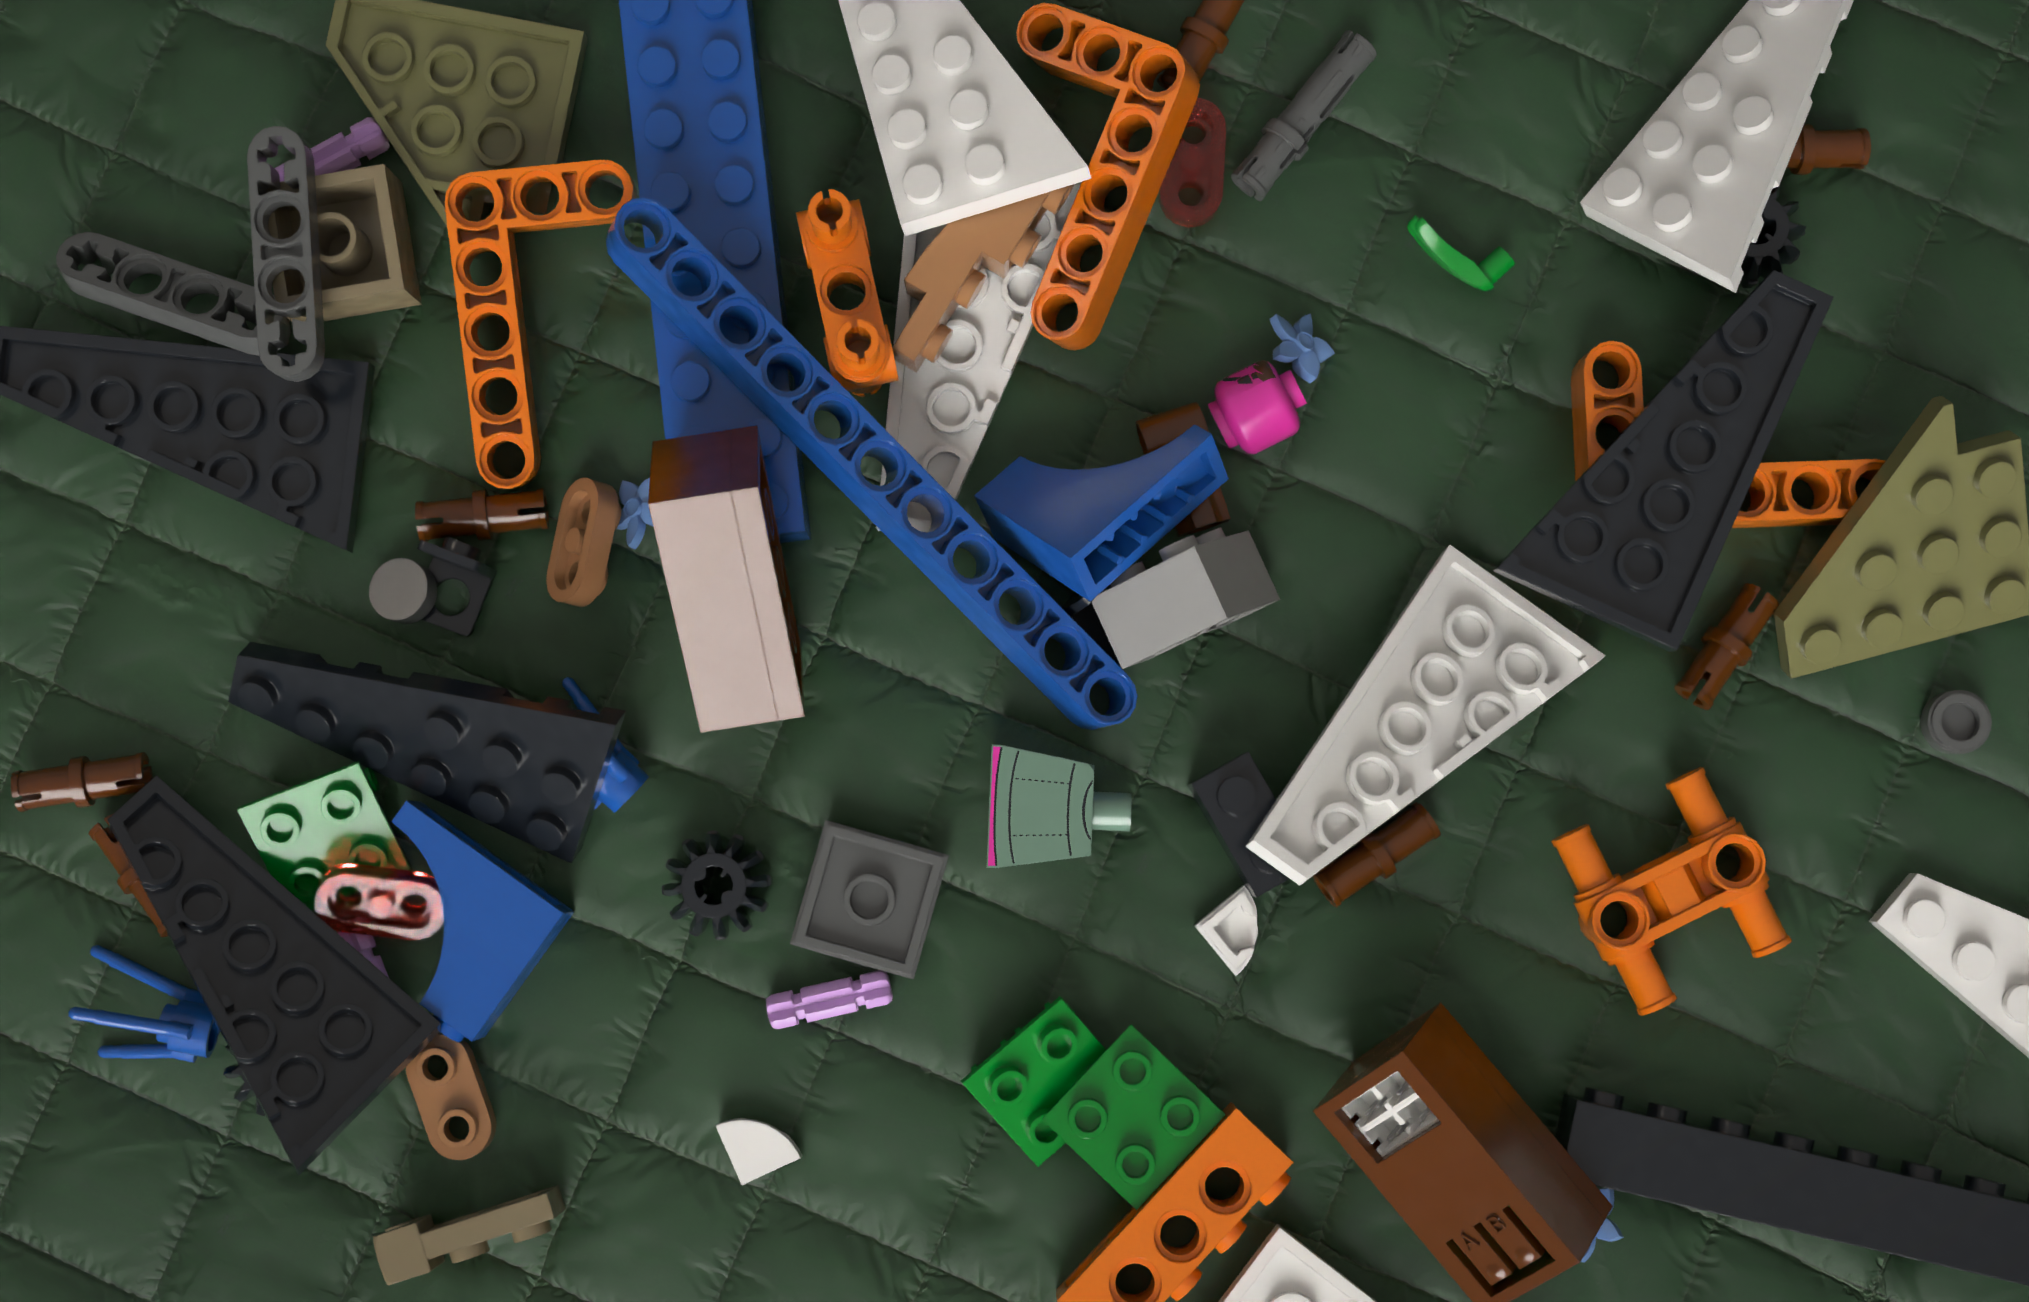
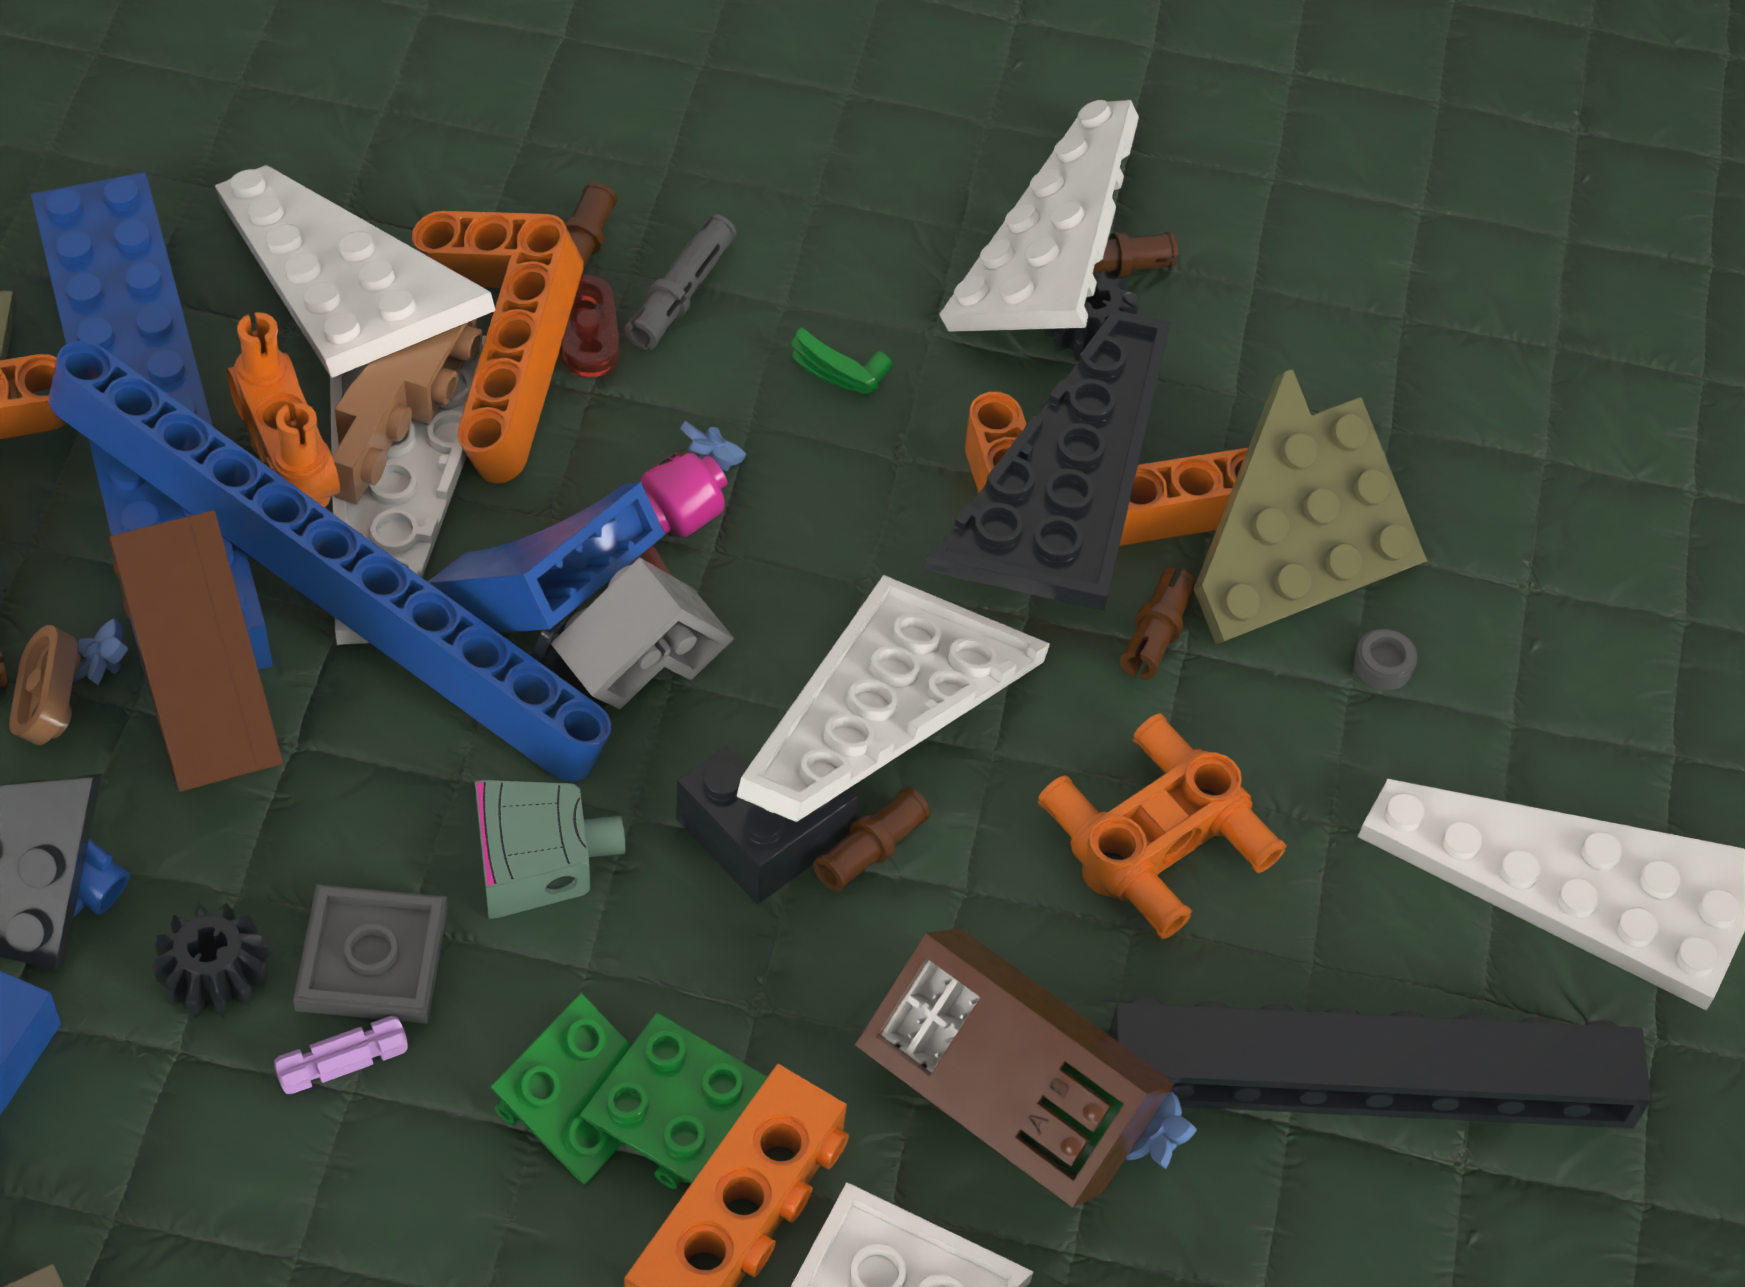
camera: 20 degrees left, 30 degrees down
white tile [716,1118,803,1185] -> none
white tile [1194,885,1258,976] -> none

